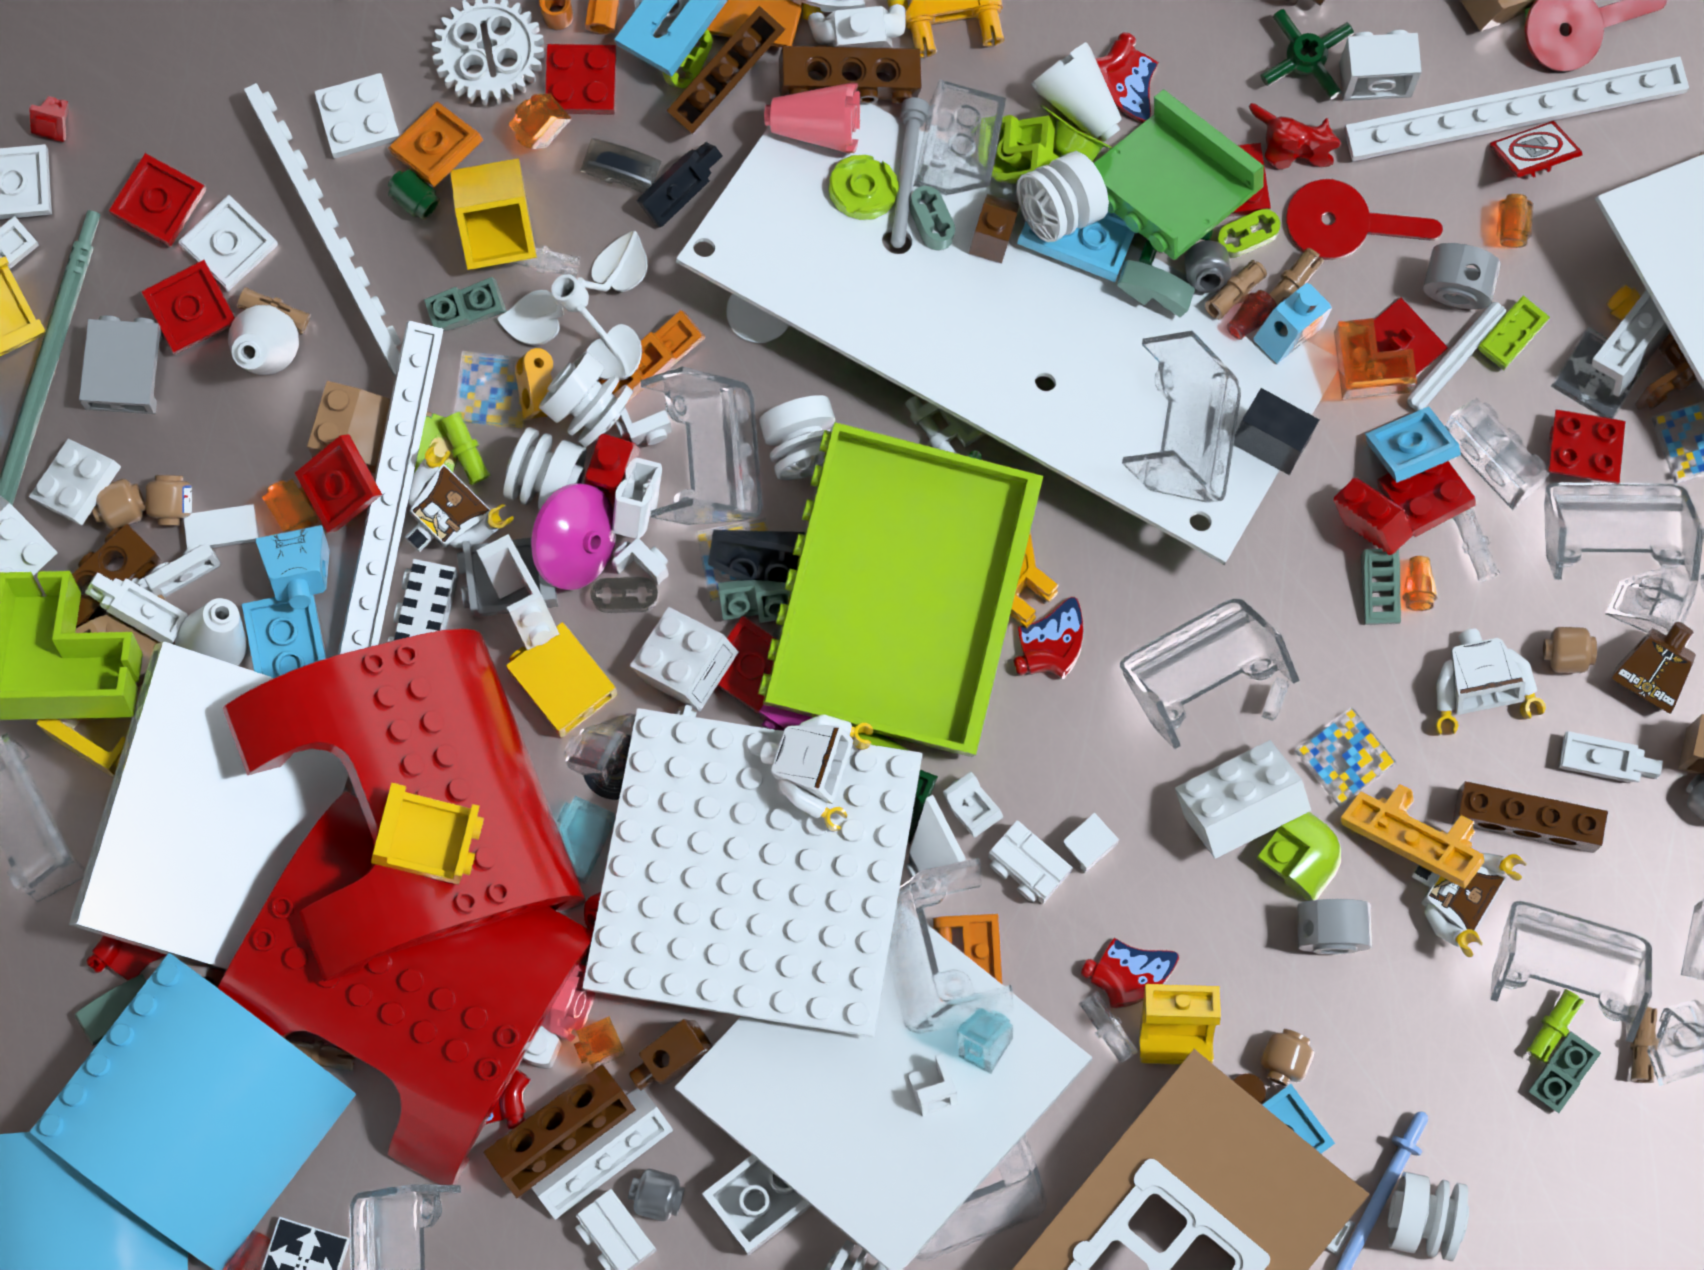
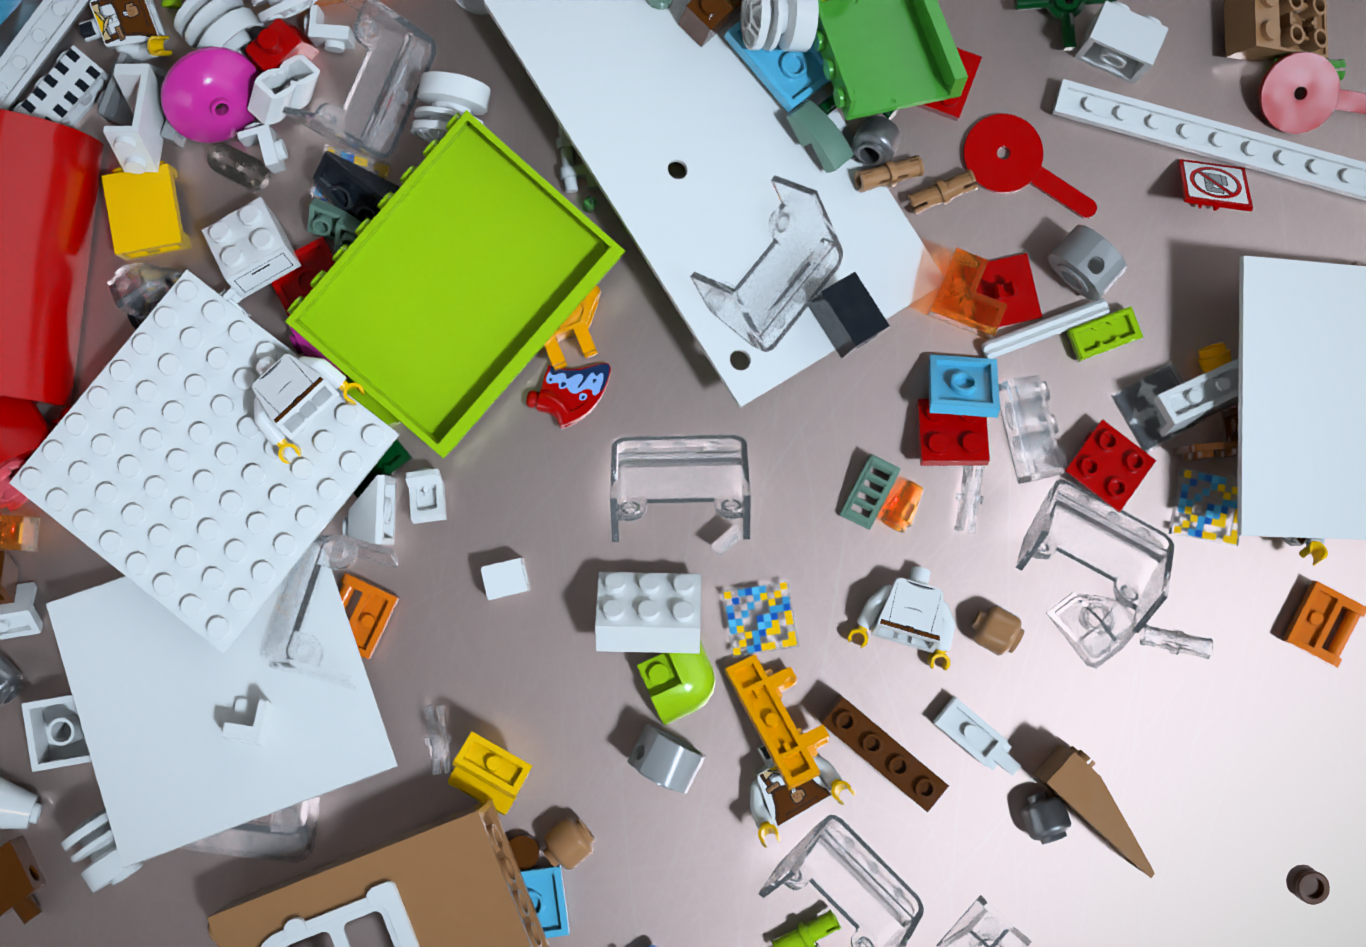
camera: 30 degrees right, 10 degrees up
clear light blue slope [557,796,616,884] -> none
reddish brown torso [629,1019,713,1091] -> none
clear light blue slope [957,1007,1013,1074] -> none
white brick [988,820,1073,904] -> none
arm [1081,938,1179,1008] -> none
lime beam [1217,209,1281,258] -> none
clear red cone [1227,290,1277,340] -> none
red animal [1249,103,1341,169] -> none
medium azure torso [1253,283,1332,364] -> none
red brick [1333,478,1414,555] -> none
clear orange brick [1496,194,1534,248] -> none
reddish brown torso [1611,621,1696,714] -> none

